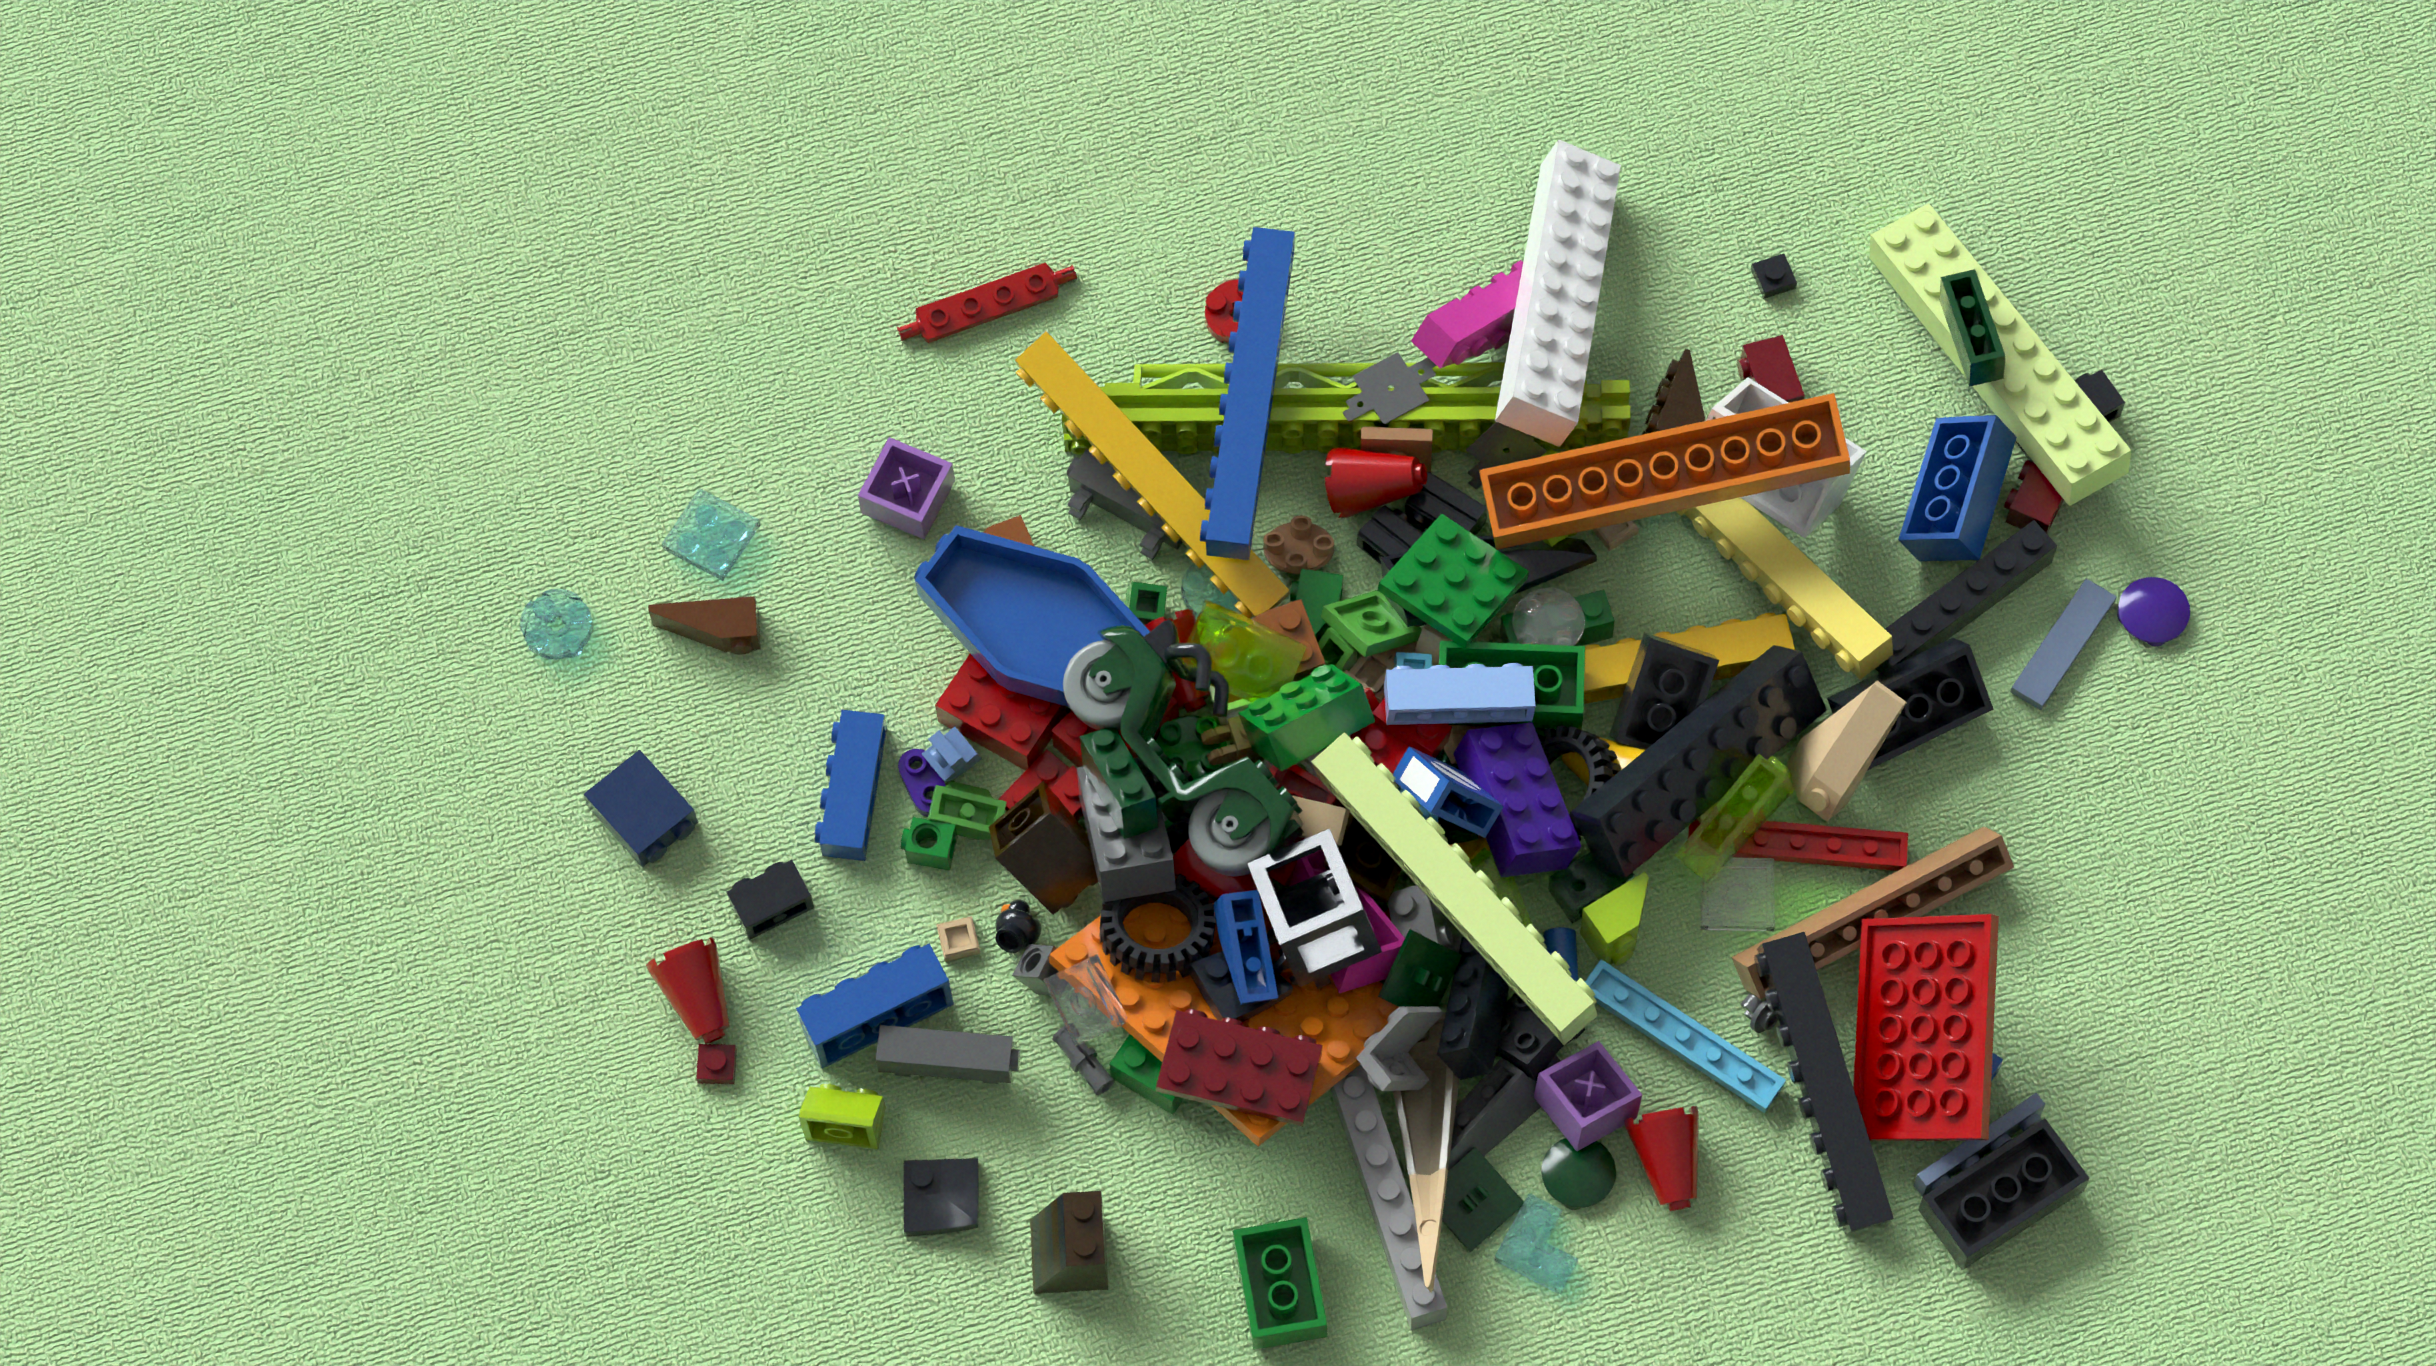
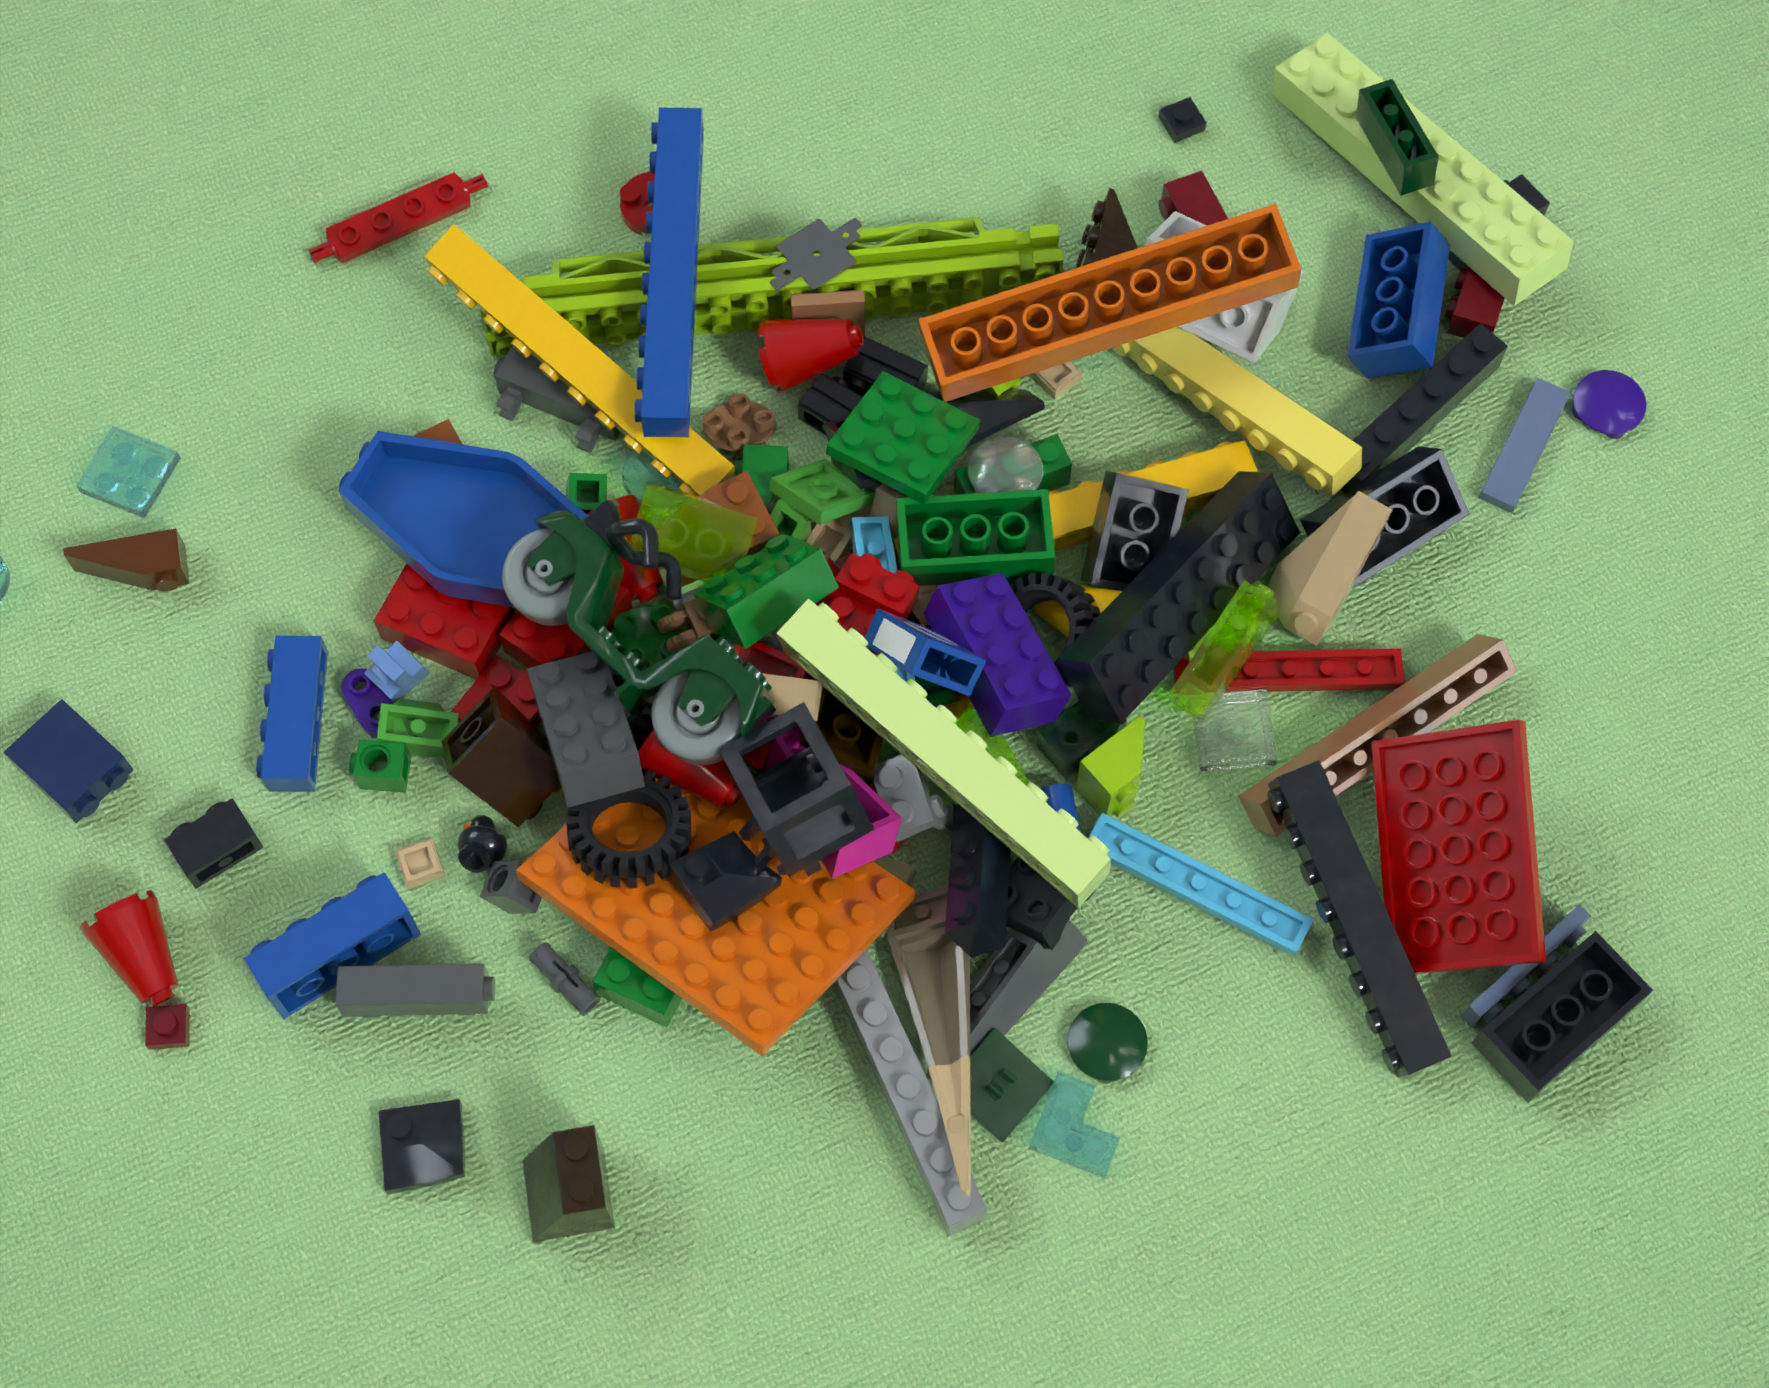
camera: 10 degrees left, 0 degrees up
lime slope [799,1084,886,1149] -> none
medium lavender brick [858,437,955,540] -> none
clear tile [1043,954,1127,1046] -> none
dark green brick [1080,728,1159,839] -> none
dark red bracket [1156,1009,1323,1127] -> none
blue slope [1213,890,1278,1005] -> none
green brick [1233,1217,1327,1350] -> none
light grey bracket [1356,1006,1443,1091] -> none
dark green piece [1378,929,1462,1007] -> none
light blue brick [1384,663,1536,725] -> none
dark pink wedge [1411,260,1523,369] -> none
dark grey piece [1466,422,1546,489] -> none
white brick [1495,139,1621,447] -> none
medium lavender brick [1534,1041,1642,1151] -> none
red cone [1624,1106,1699,1211] -> none
dark grey plate [1740,993,1778,1033] -> none

